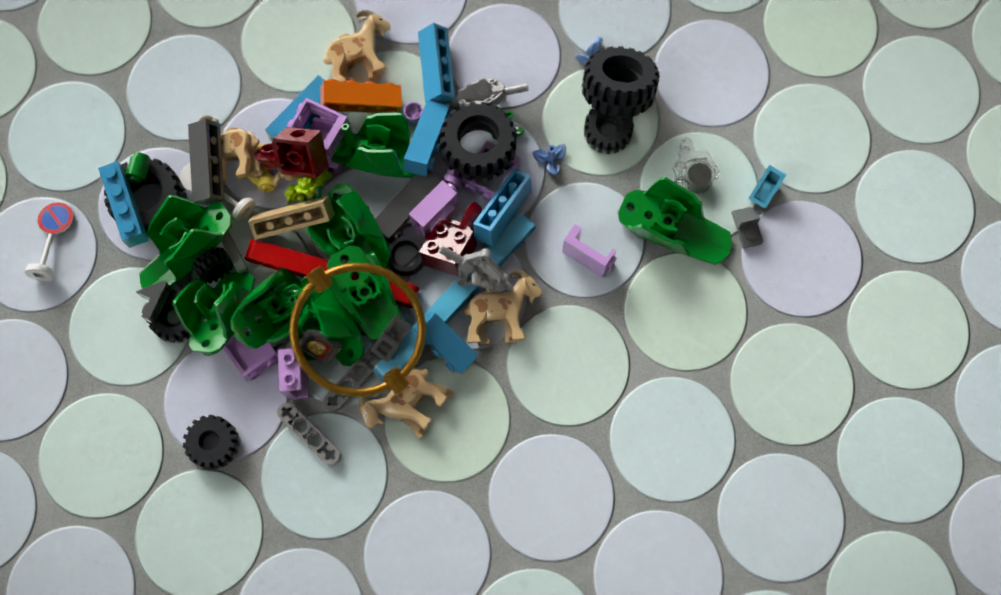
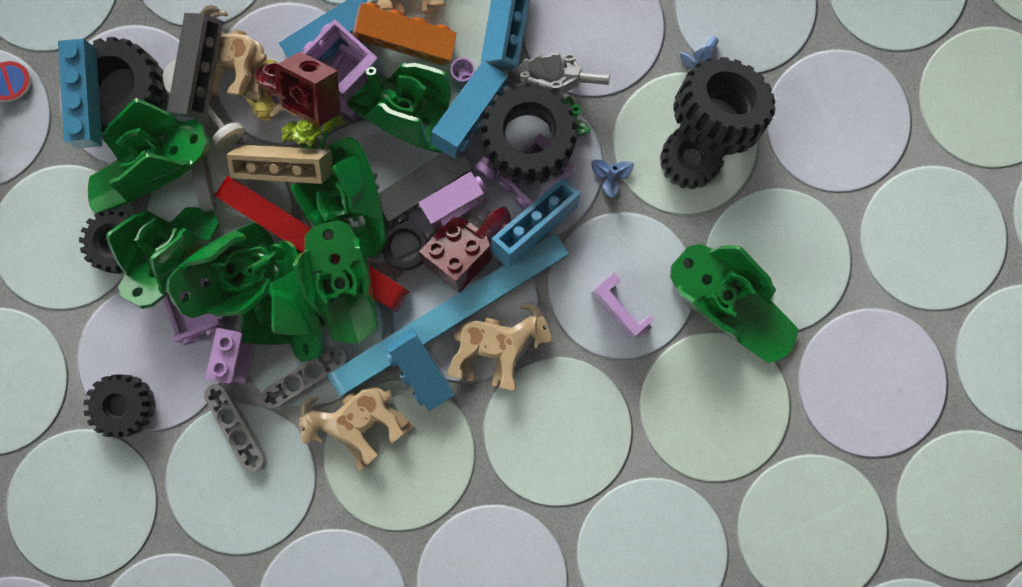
camera: 15 degrees right, 10 degrees up
green brick [125,152,151,184] -> none
dark grey slope [136,281,172,324] -> none
black tyre [193,247,233,284] -> none
pearl gold piece [289,263,426,397] -> none
slope [299,330,344,362] -> none
dark grey slope [370,314,412,362] -> none
light grey bar [439,246,514,292] -> none
clear piece [672,137,720,194] -> none
dark grey slope [731,207,763,249] -> none
medium azure slope [748,164,787,209] -> none

